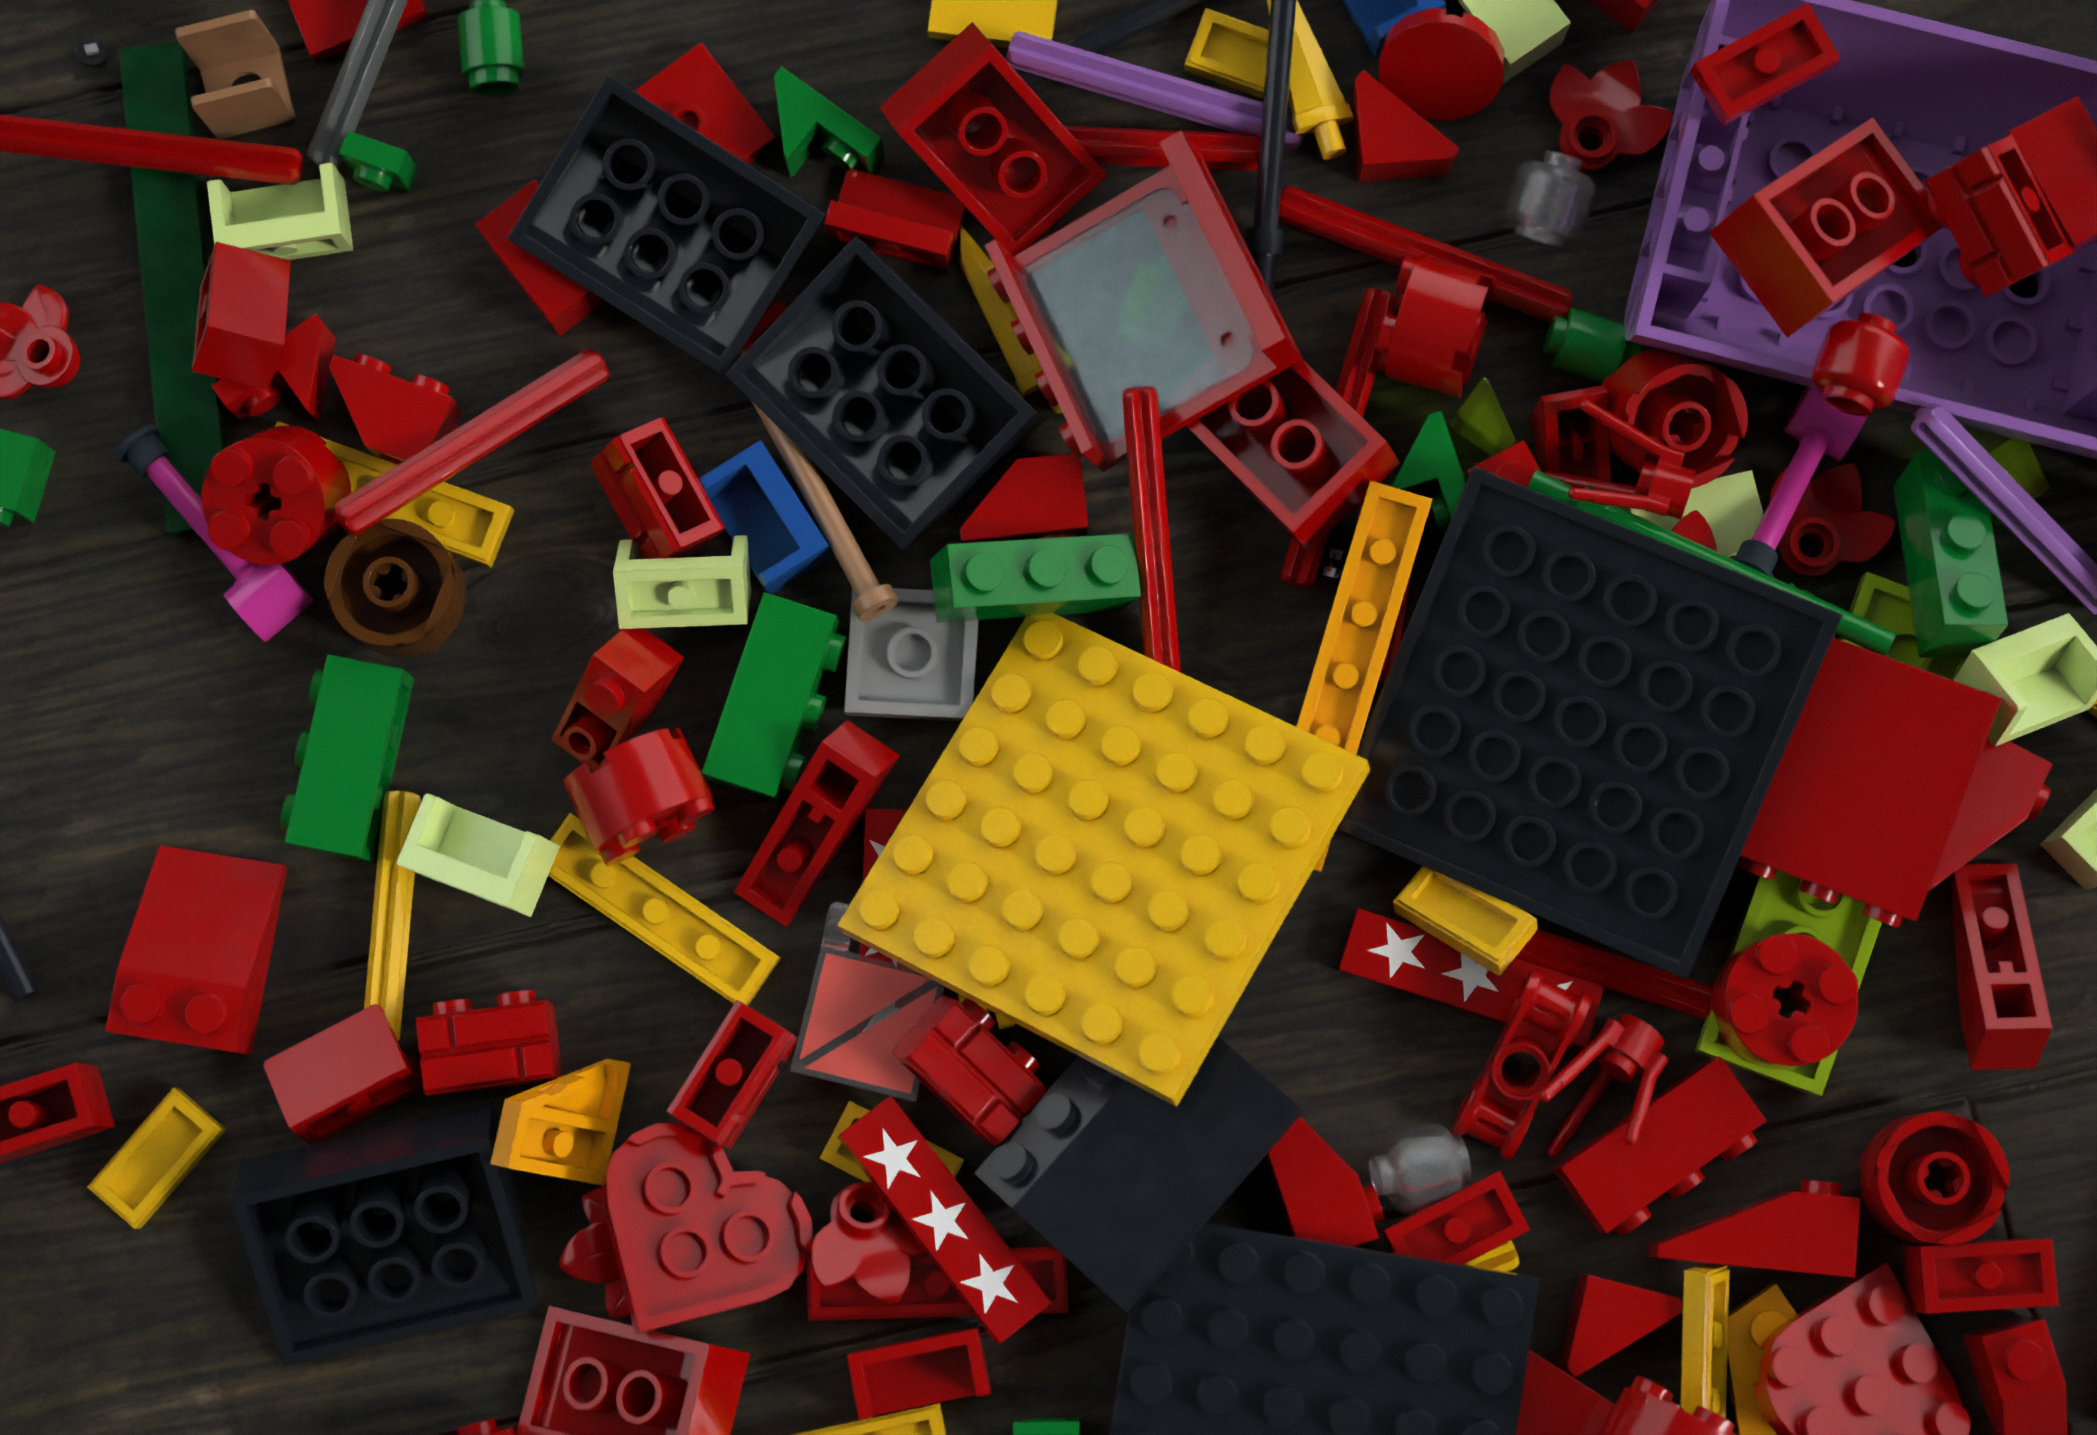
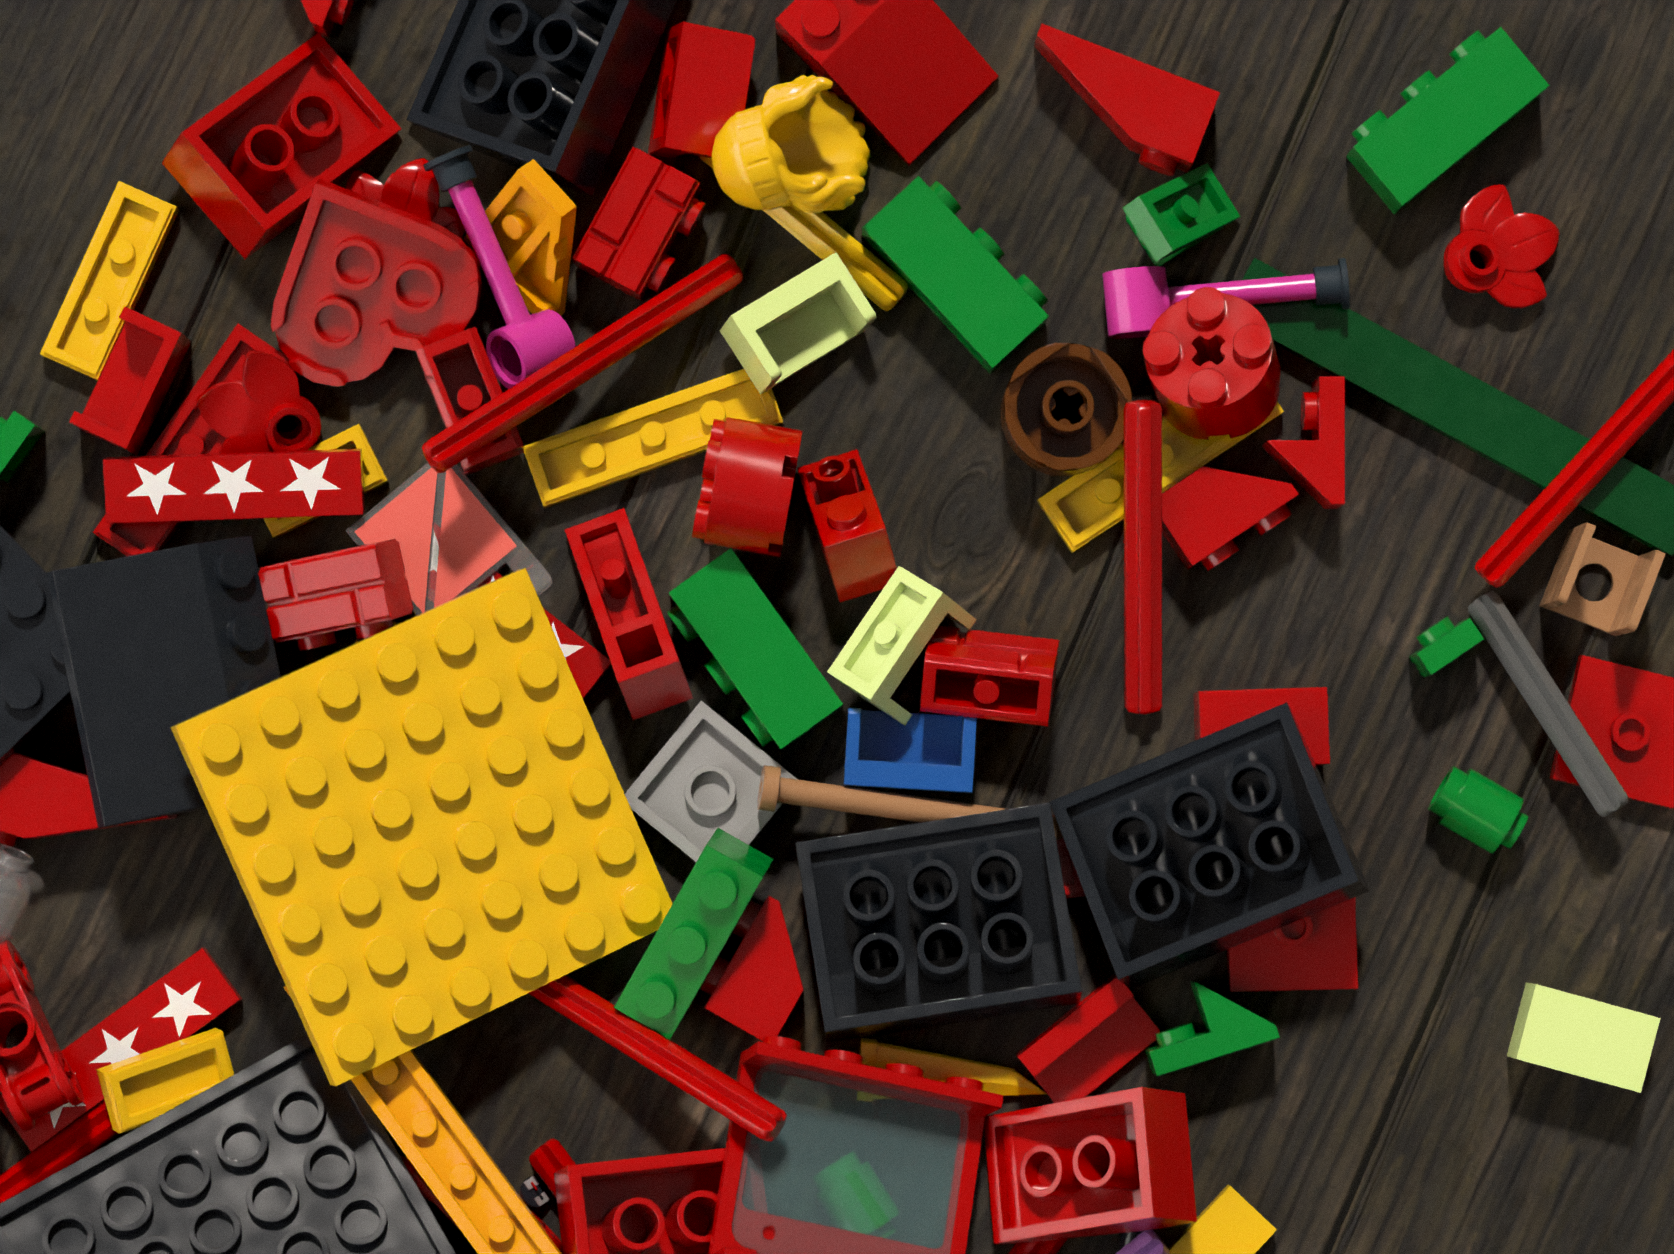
camera: 115 degrees right, 5 degrees up
red panel [192,242,291,389] -> none
yellowish green panel [207,163,353,260] -> none
none -> red axle [421,254,743,473]
none -> dark pink piece [423,145,576,389]
none -> yellow hair [711,75,870,214]
none -> red slope [1034,23,1220,176]
none -> green slope [1122,163,1241,266]

